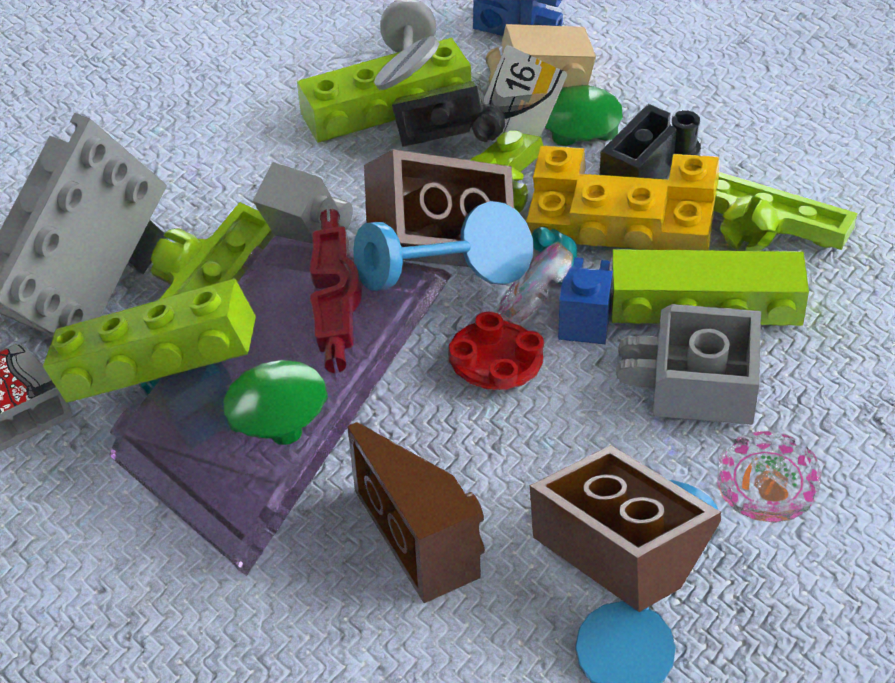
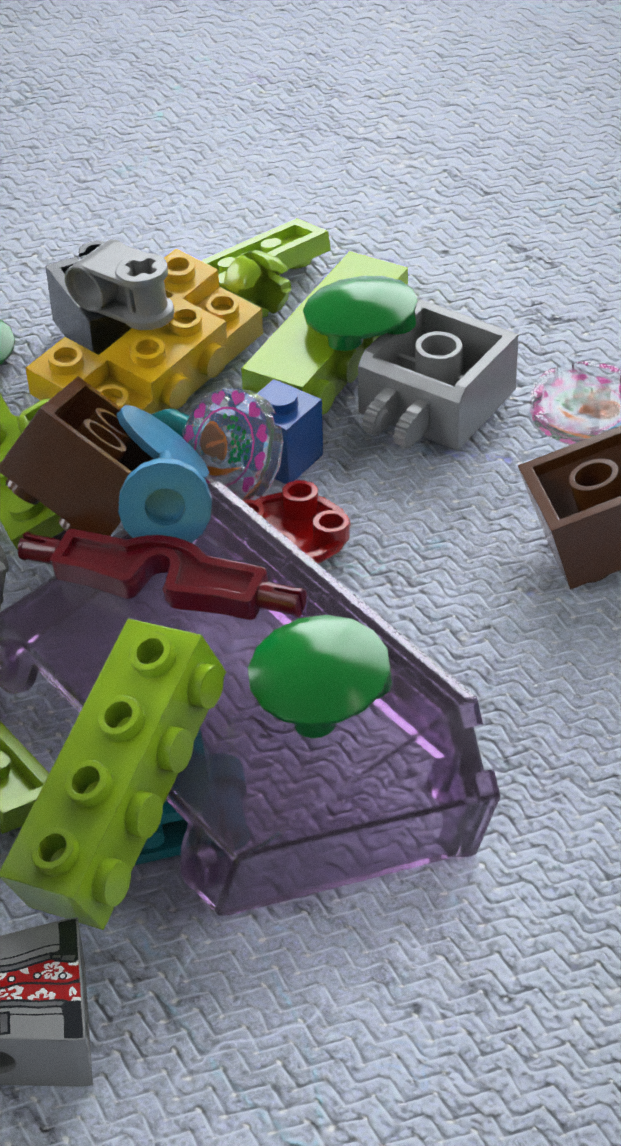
camera: 65 degrees left, 5 degrees down
reddish brown slope [347,422,485,603] -> none
none -> light grey piece [65,239,175,330]
none -> green dish [303,276,418,351]

